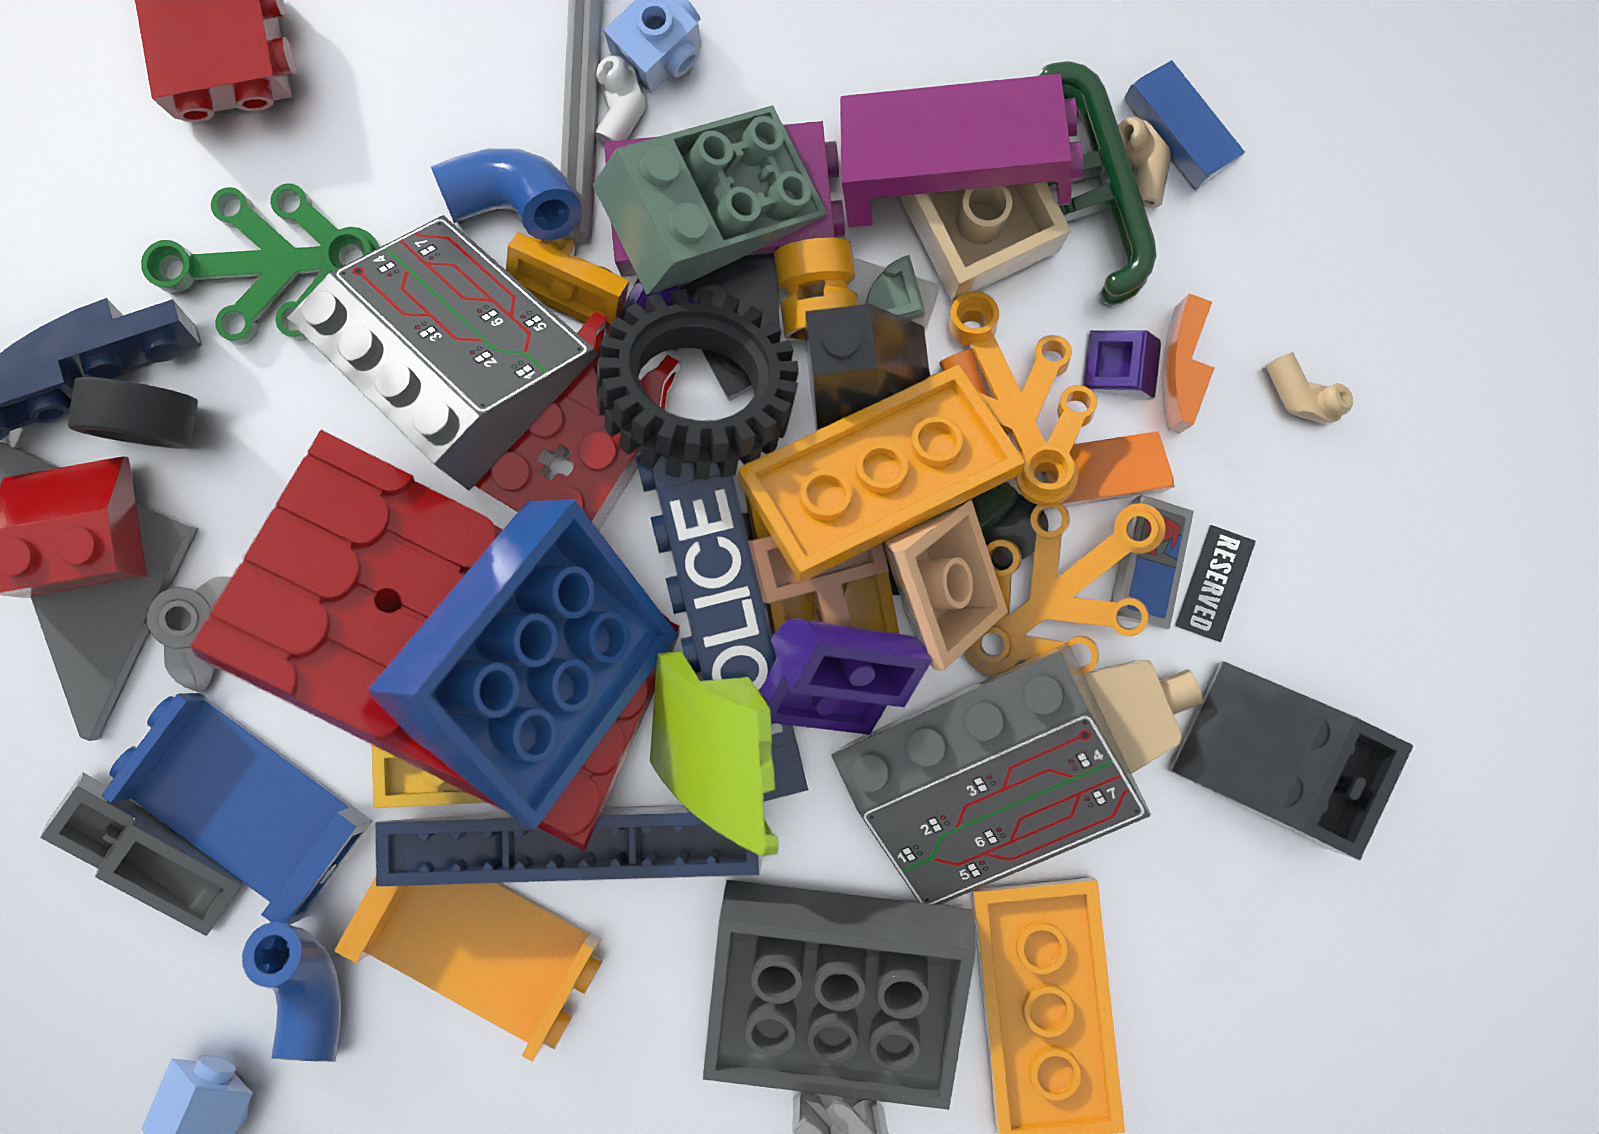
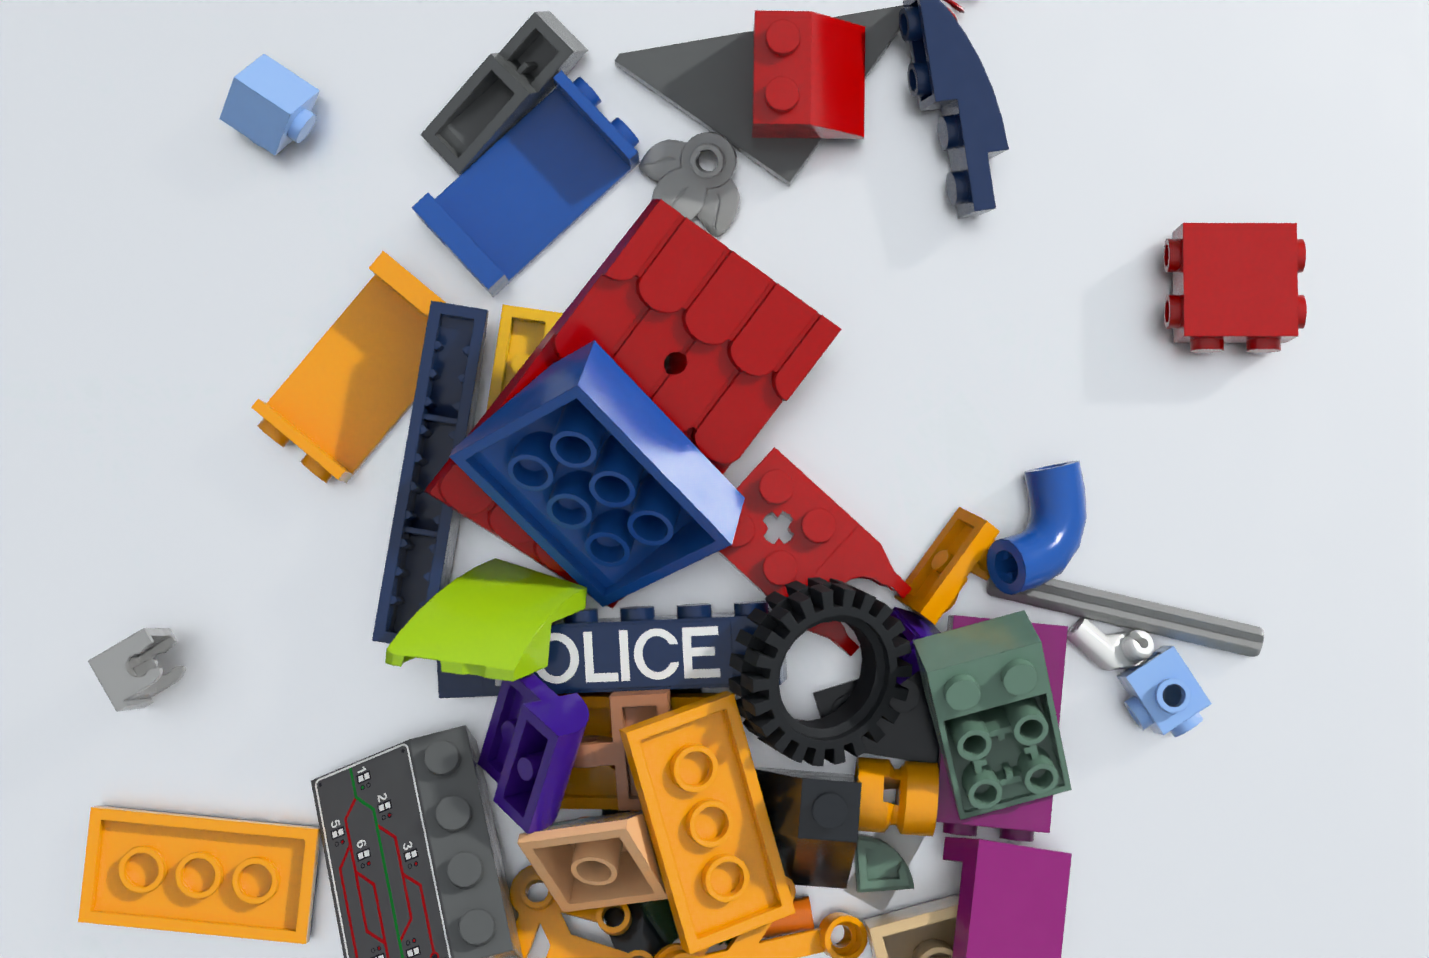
camera: 100 degrees right, 0 degrees up
black tyre [68,377,198,448] -> none
green plant [141,183,381,345] -> none
blue cylinder [242,922,341,1062] -> none
dark grey slope [287,215,599,491] -> none
dark grey slope [703,879,976,1110] -> none

